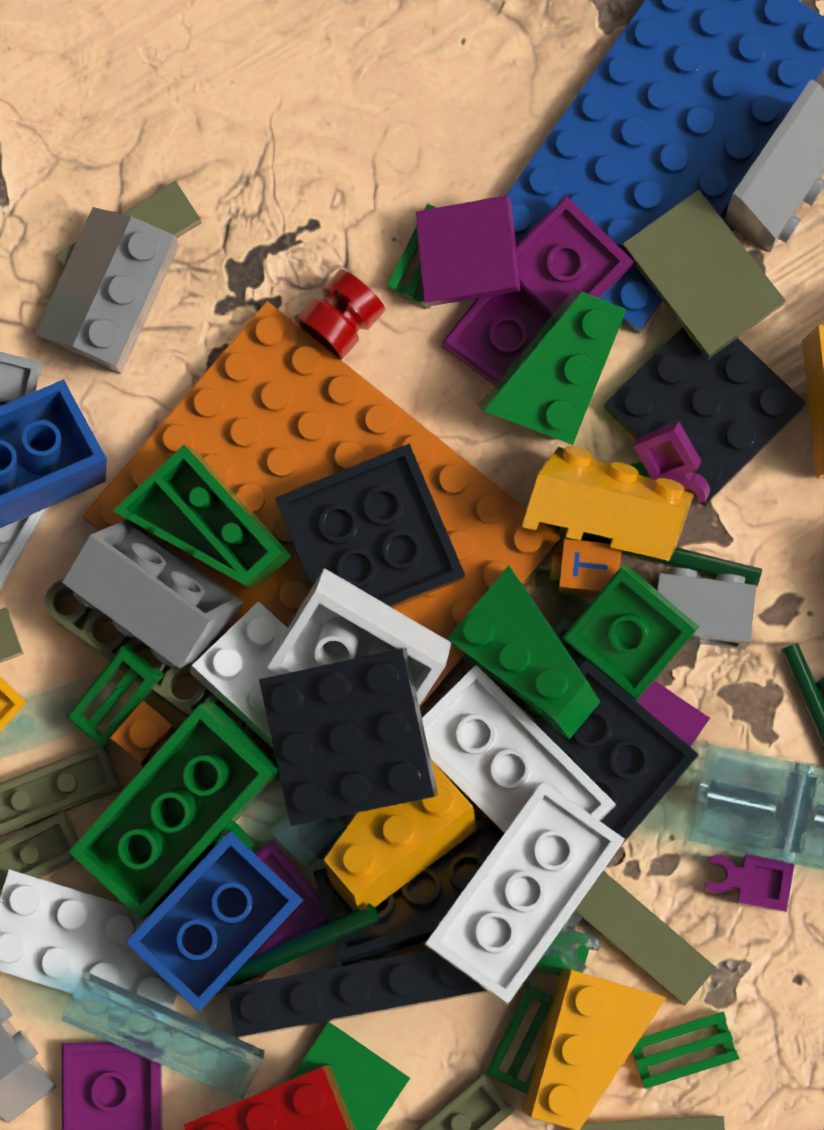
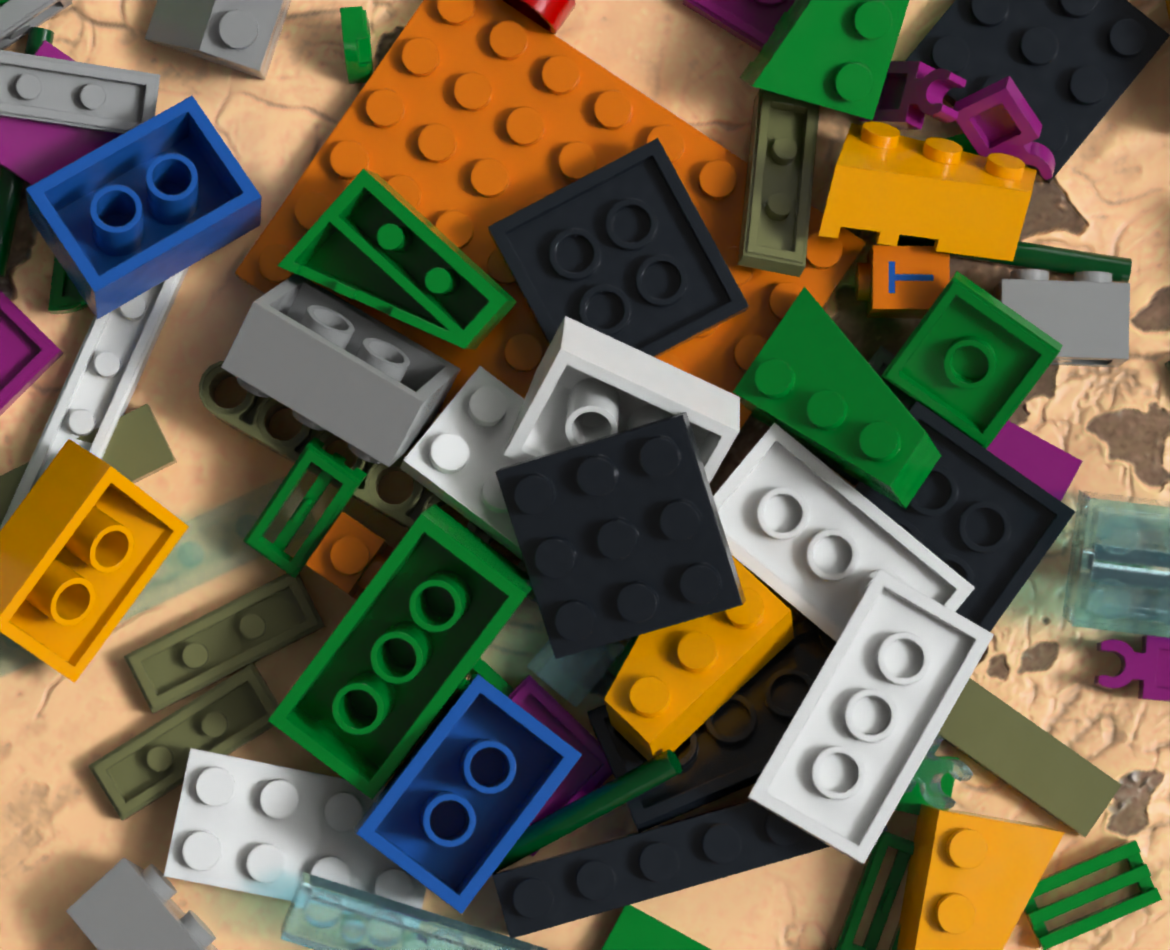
camera: 10 degrees left, 5 degrees up
none -> green tile [340,6,373,84]
none -> olive tile [738,89,820,277]
none -> magenta plate [859,61,967,130]

